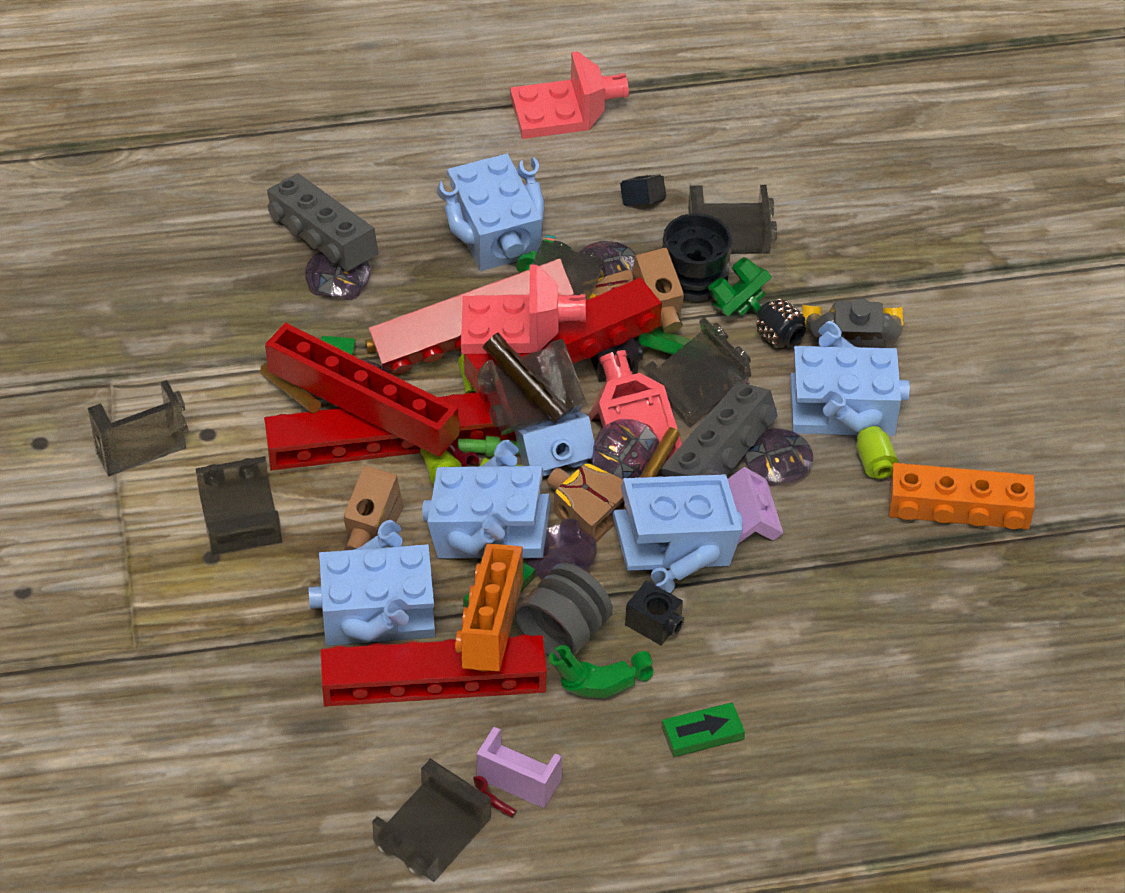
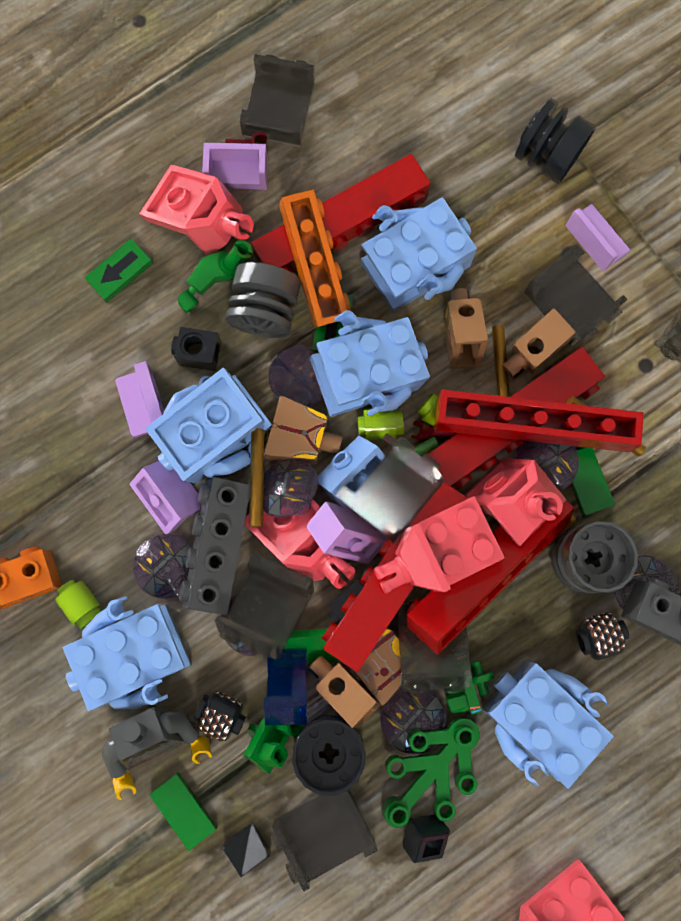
camera: 155 degrees right, 30 degrees up
dark brown pin [482,332,570,424] -> none
none -> lavender panel [115,361,164,438]
none -> coral plate [139,165,254,256]
none -> green tile [149,772,217,851]
none -> black slope [222,822,271,877]
none -> clear blue panel [264,649,308,725]
none -> lavender panel [307,501,387,564]
none -> green plant [382,717,480,828]
none -> coral plate [464,458,566,546]
none -> pearl gold bar [492,325,510,397]
none -> medium nougat torso [502,308,576,379]
none -> black wheel [515,98,596,185]
none -> dark grey wheel [551,521,638,593]
none -> lavender panel [565,204,630,272]
none -> black head [576,612,629,660]

